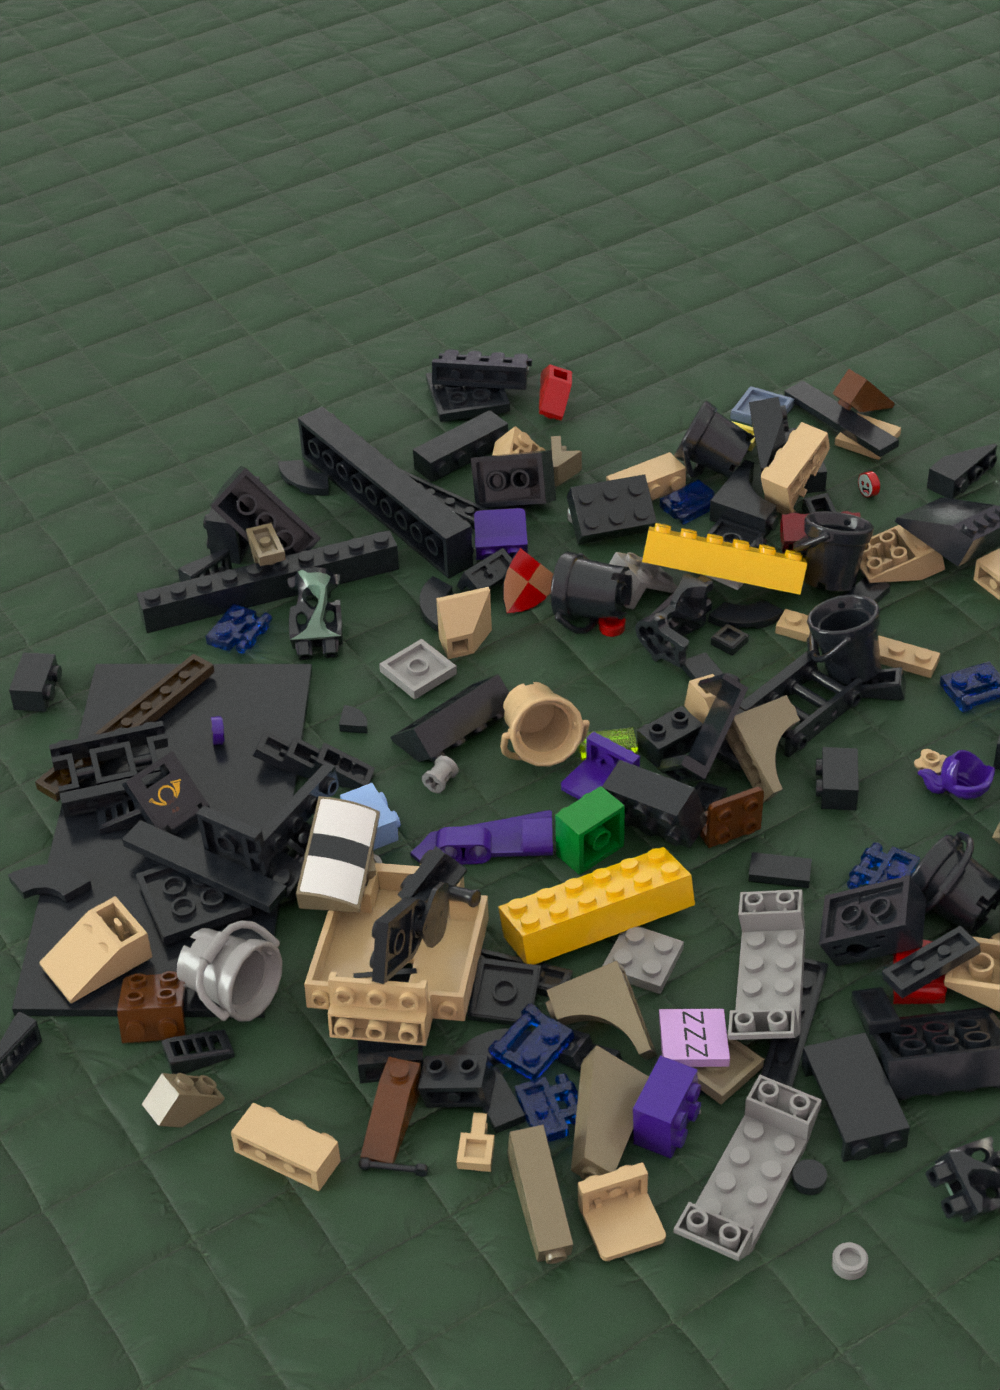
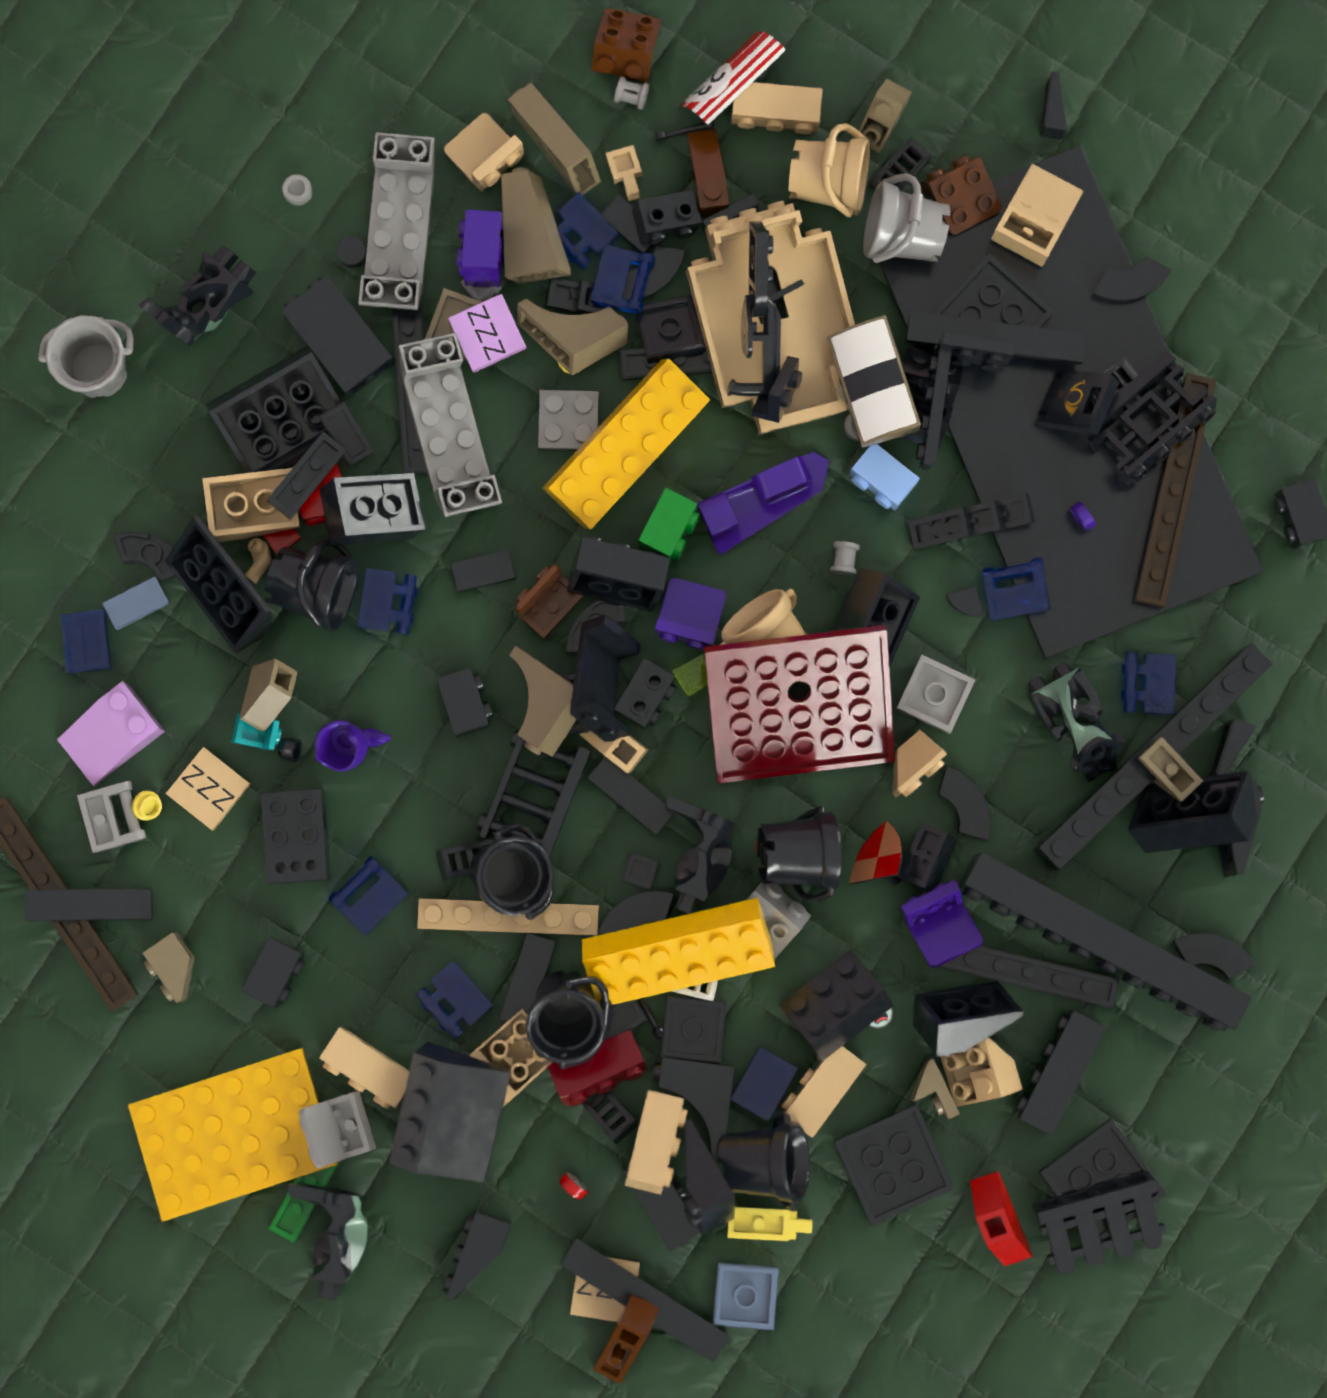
camera: 150 degrees right, 40 degrees up
tan plate [914,749,947,775] -> none
none -> clear blue plate [415,960,493,1040]
none -> reddish brown bracket [591,8,661,83]
none -> light grey bush [614,77,649,110]
none -> sticker [679,31,785,124]
none -> plate [704,625,895,783]
none -> tan piece [789,123,870,217]
none -> black plate [834,1104,954,1226]
none -> clear blue plate [983,557,1051,621]

